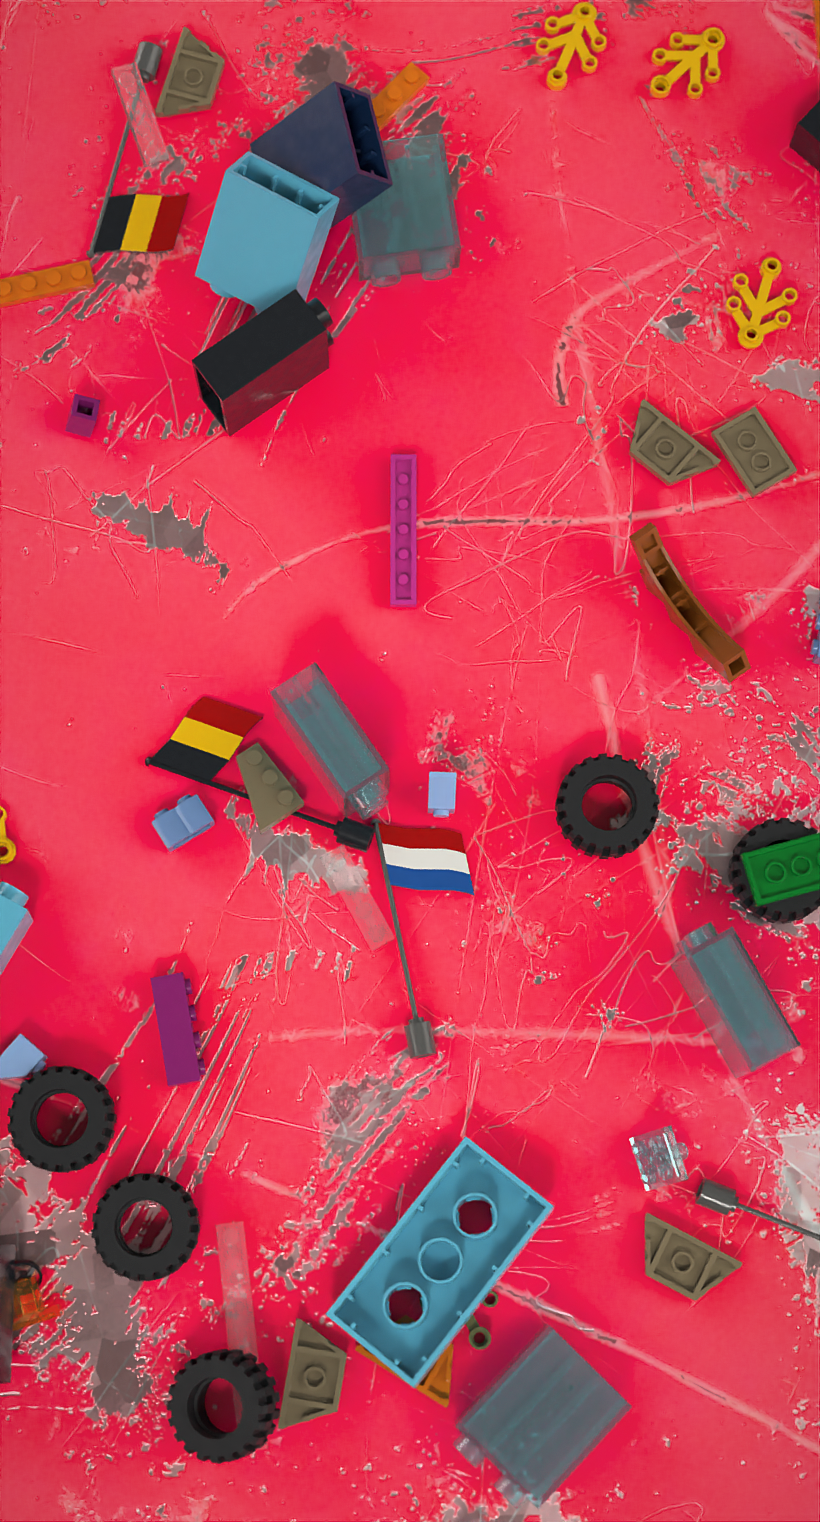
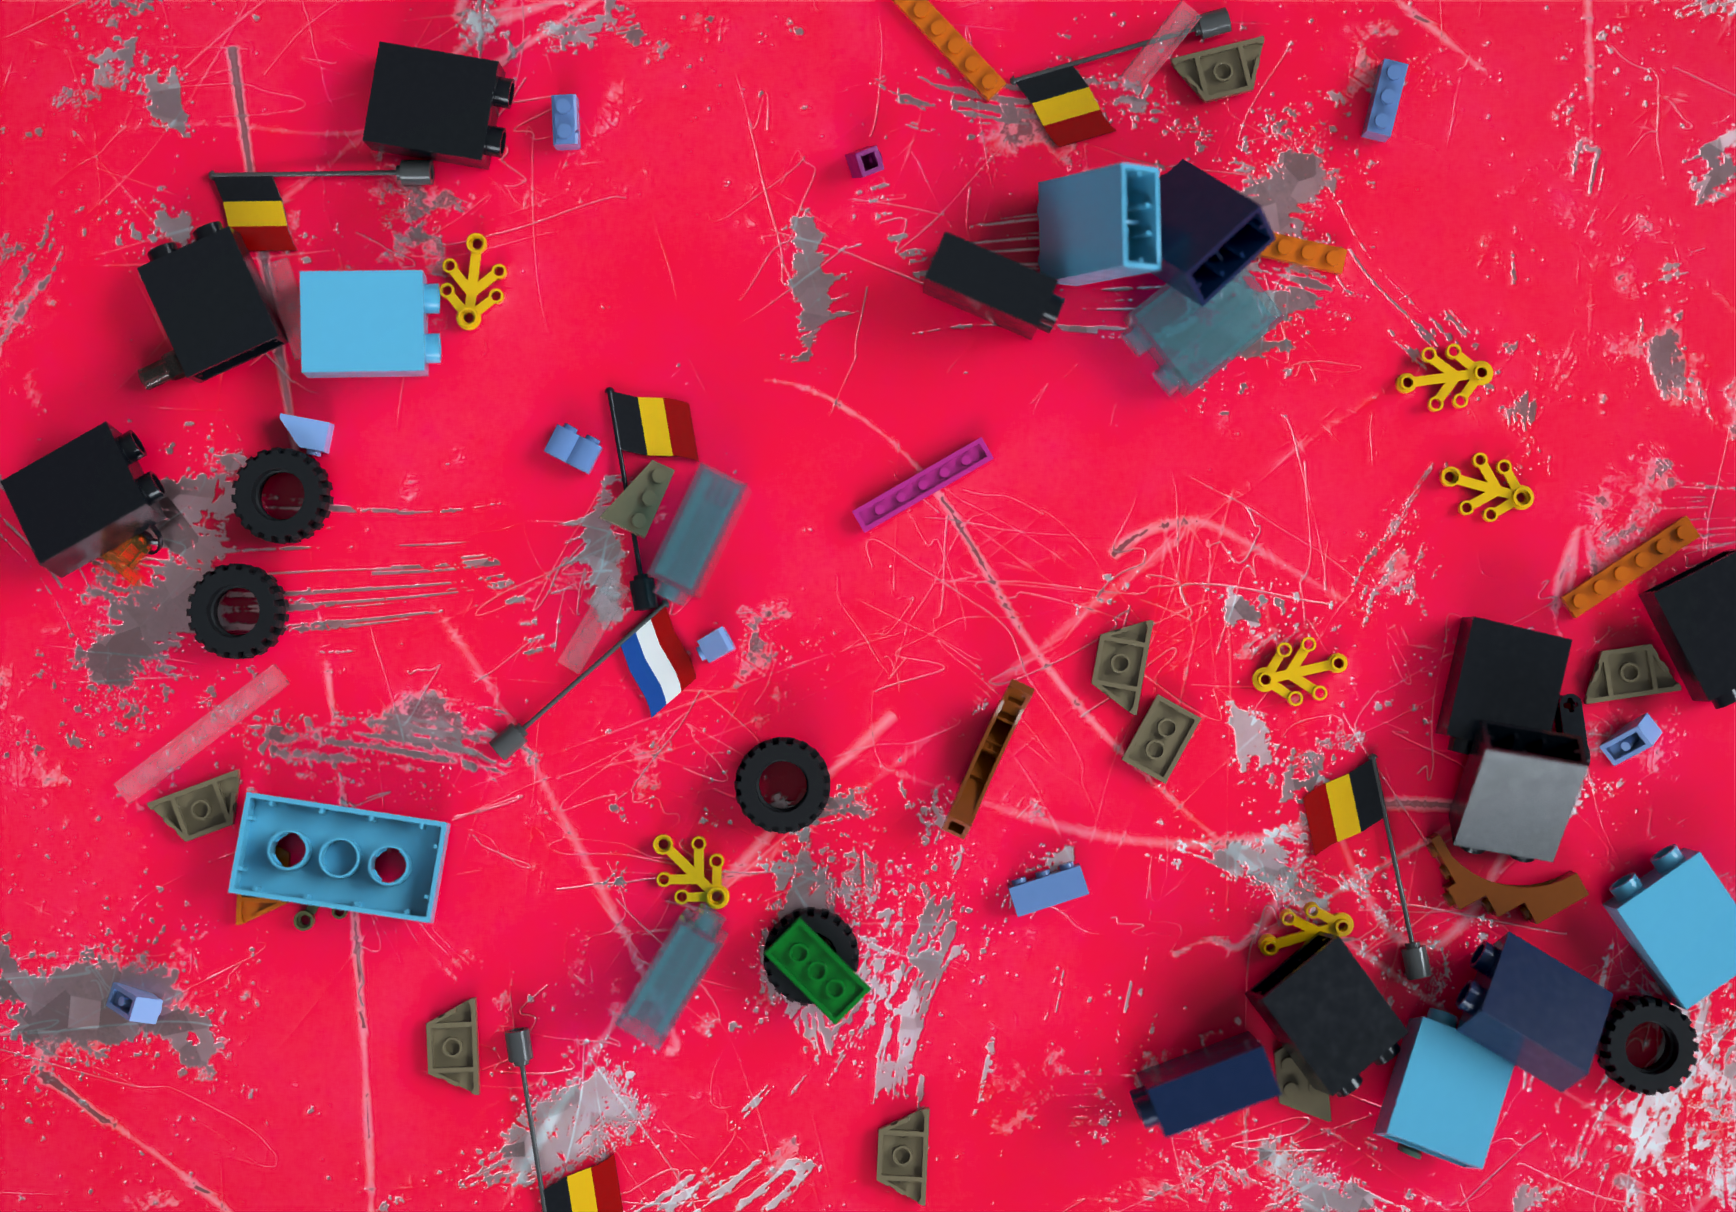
camera: 65 degrees right, 10 degrees up
magenta brick [150,972,206,1088] -> none
black tyre [167,1349,280,1464] -> none
clear light blue brick [452,1323,632,1510] -> none
clear light blue plate [629,1125,689,1191] -> none
none -> yellow plant [653,834,730,909]

